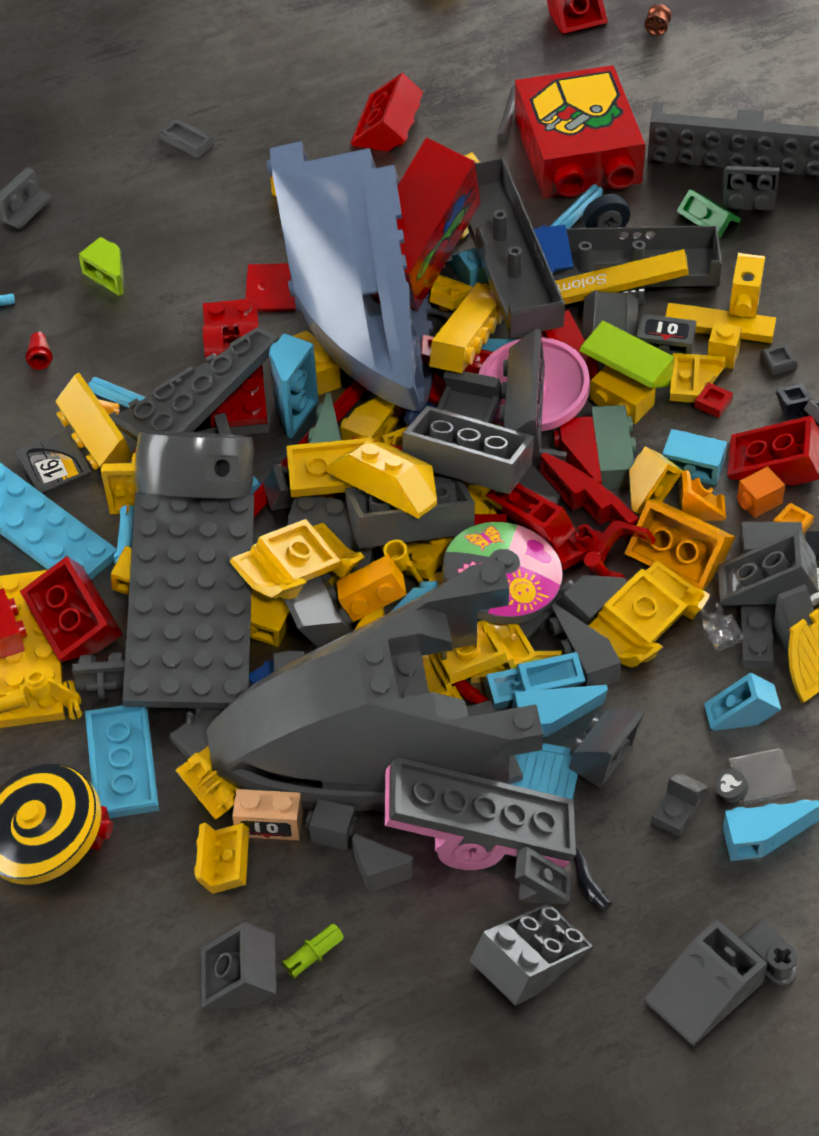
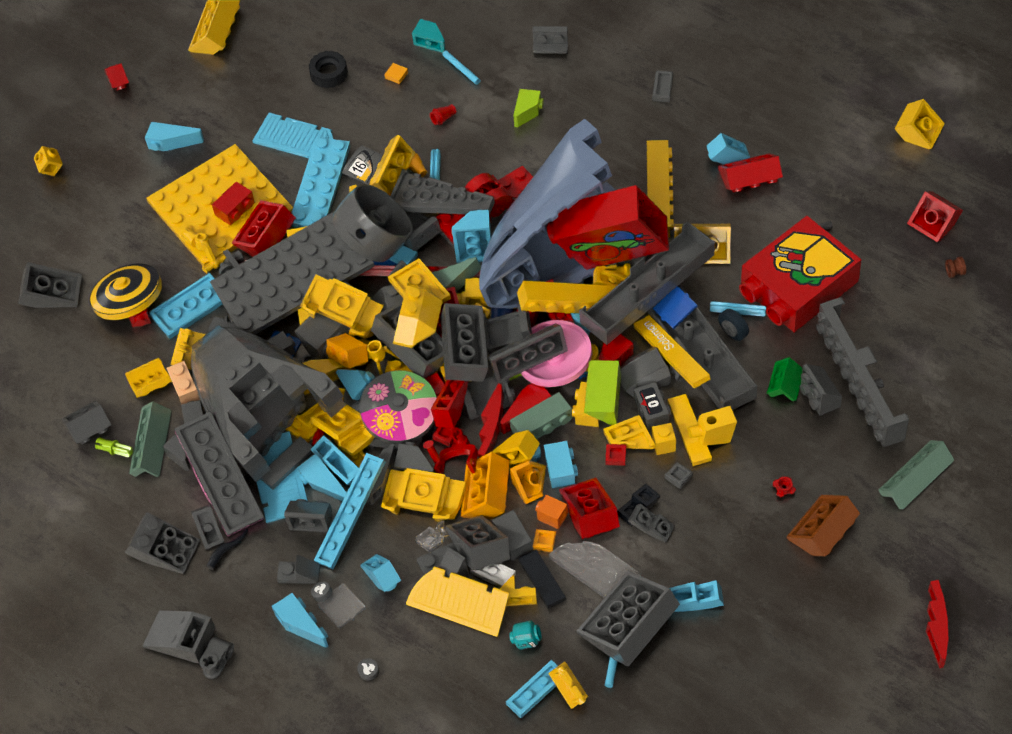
camera: 65 degrees right, 5 degrees up
none -> sand green panel [129,401,171,477]
none -> medium azure plate [314,453,386,569]
none -> medium azure slope [706,133,750,164]

